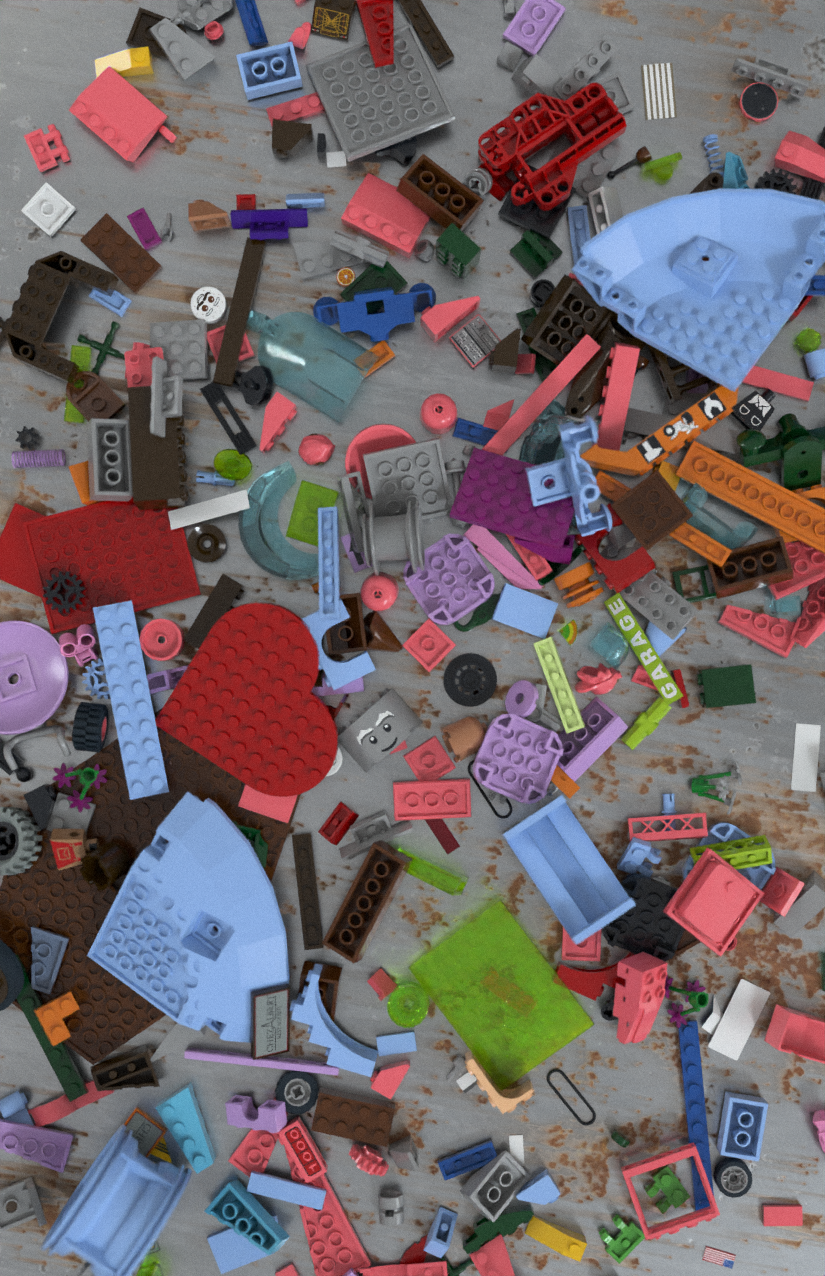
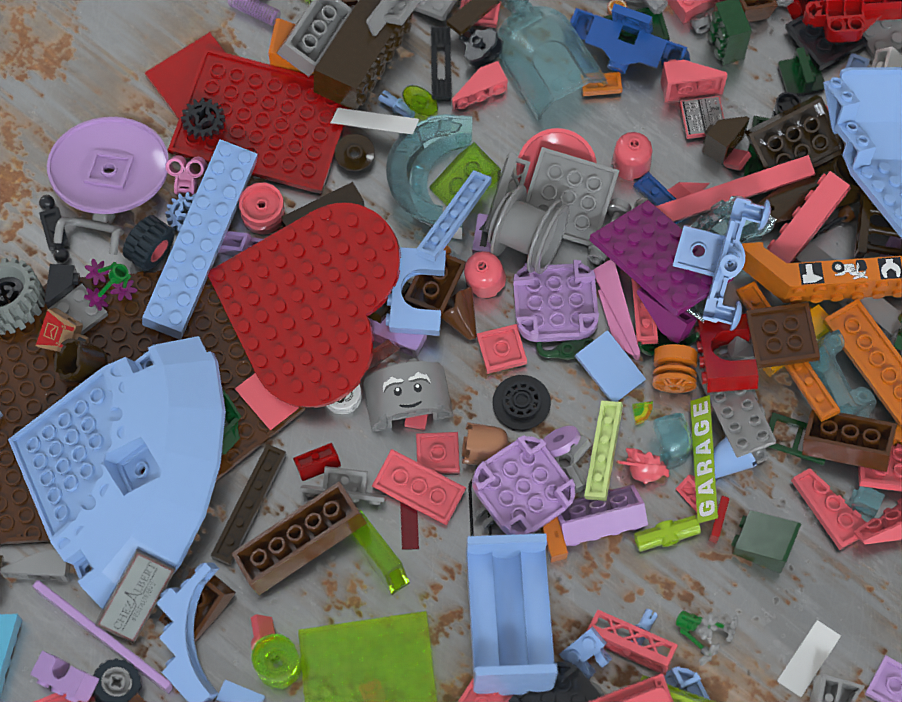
camera: 30 degrees right, 20 degrees down
coral hair [298,433,335,466] -> none

